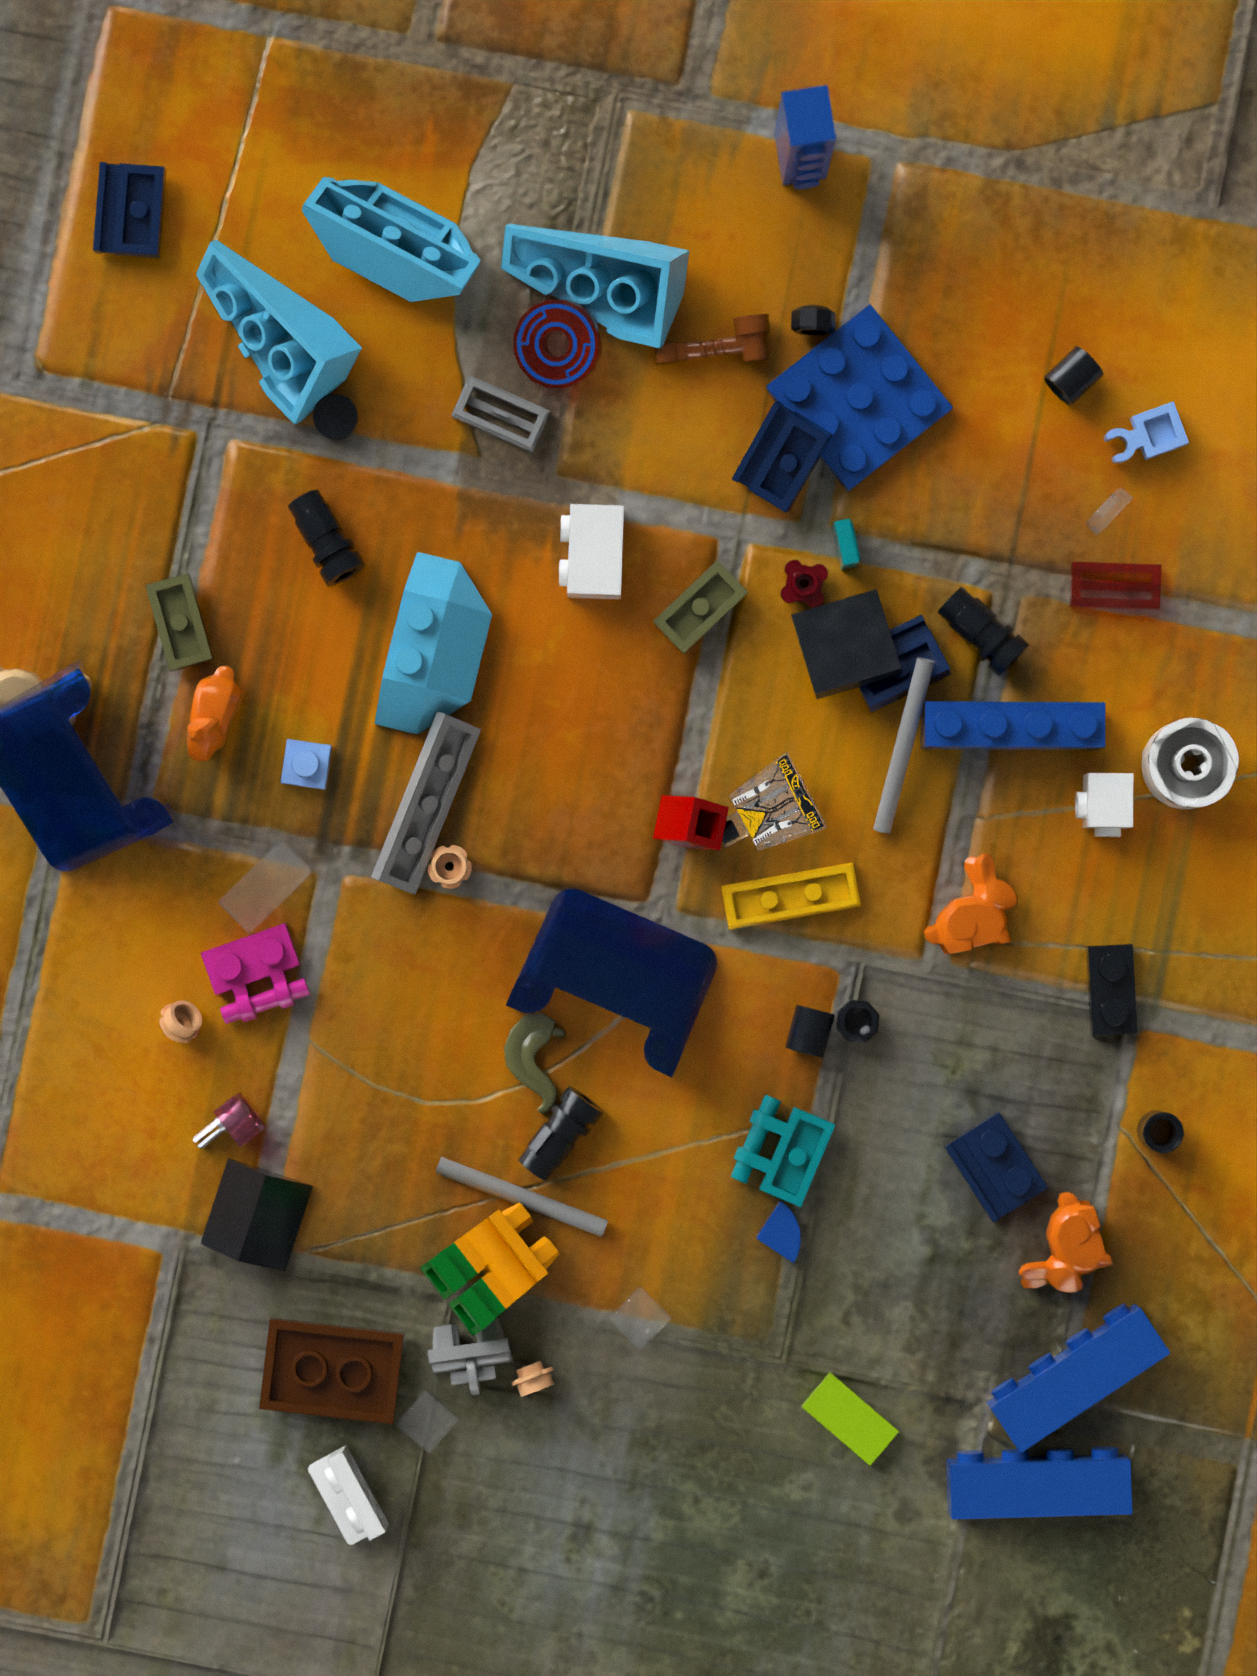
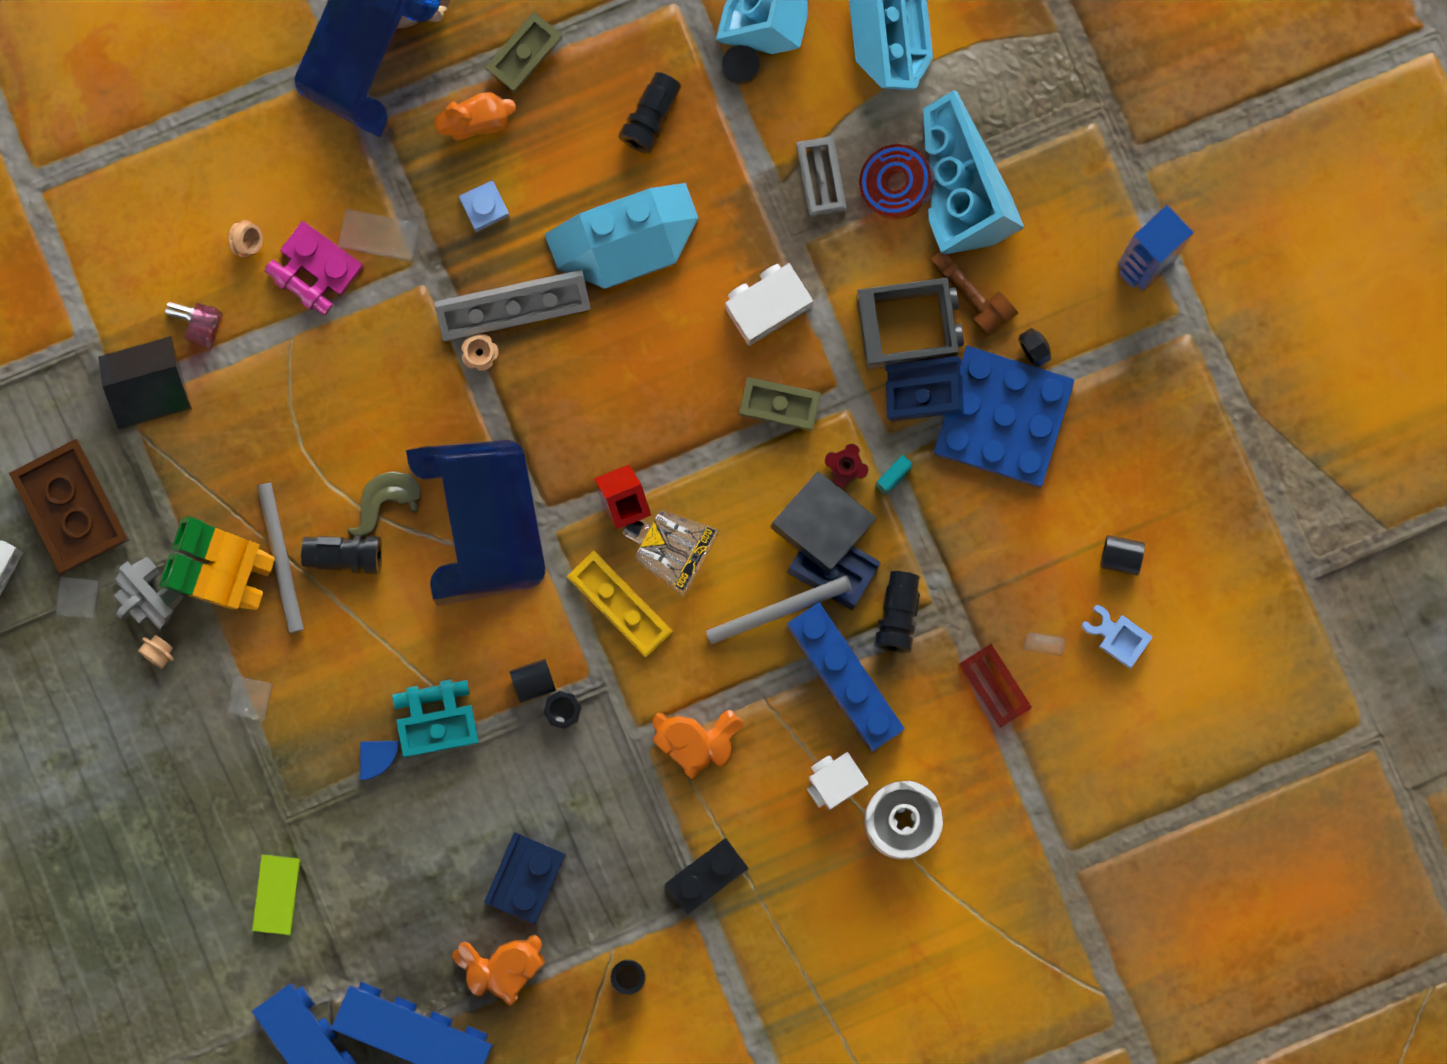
camera: 55 degrees right, 5 degrees down
none -> dark grey window [856,278,964,370]

